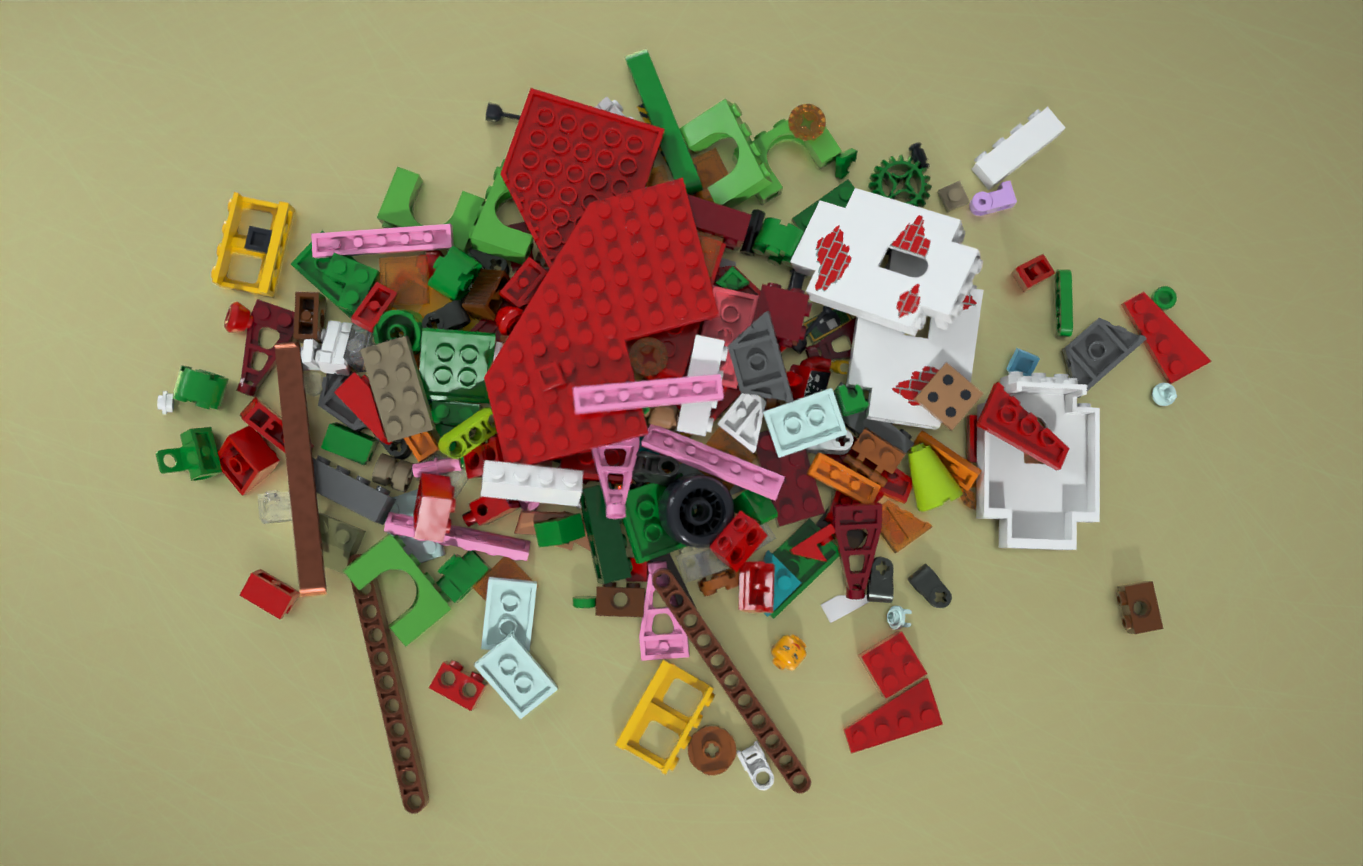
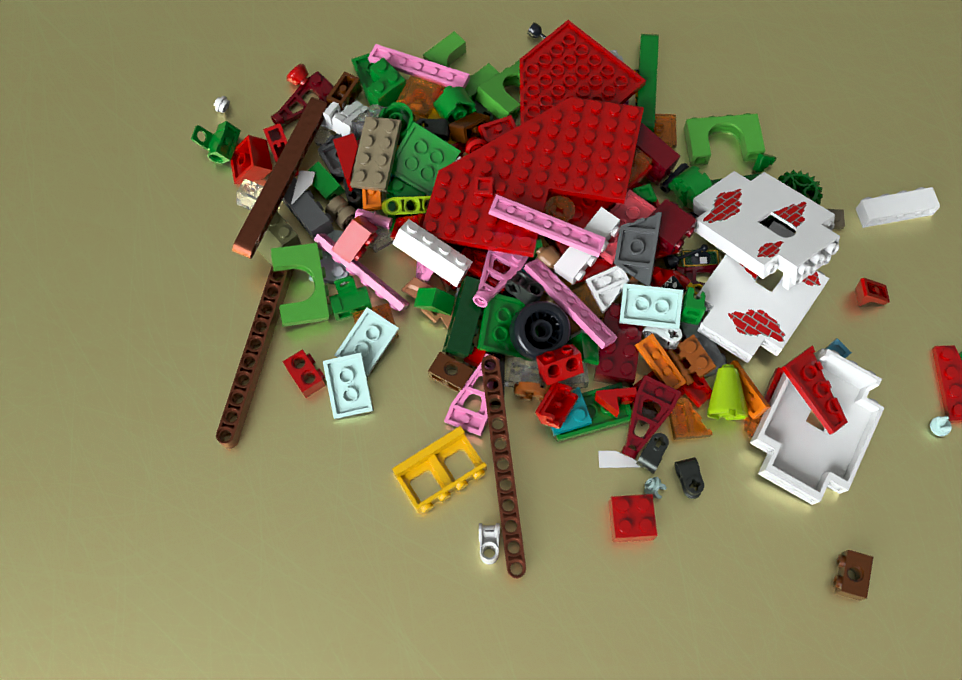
camera: 30 degrees right, 15 degrees down
green brick [173,365,229,410] -> none
yellow window [211,192,295,298] -> none
red hinge [239,569,300,619] -> none
black plate [244,226,273,254] -> none
red slope [351,282,398,333] -> none
red torso [462,496,521,527] -> none
green tile [573,596,596,608] -> none
bright green arch [679,99,773,208] -> none
dark orange plate [688,725,736,775] -> none
light orange head [771,634,807,671] -> none
clear orange gear [788,104,826,142] -> none
red wing [843,677,943,754] -> none
black piece [909,142,930,169] -> none
medium nougat tile [914,362,983,431] -> none
lavender leg [969,180,1017,216] -> none
green beam [1055,269,1073,337] -> none
dark grey wing [1062,318,1147,398] -> none
none -> white sticker [291,171,315,204]

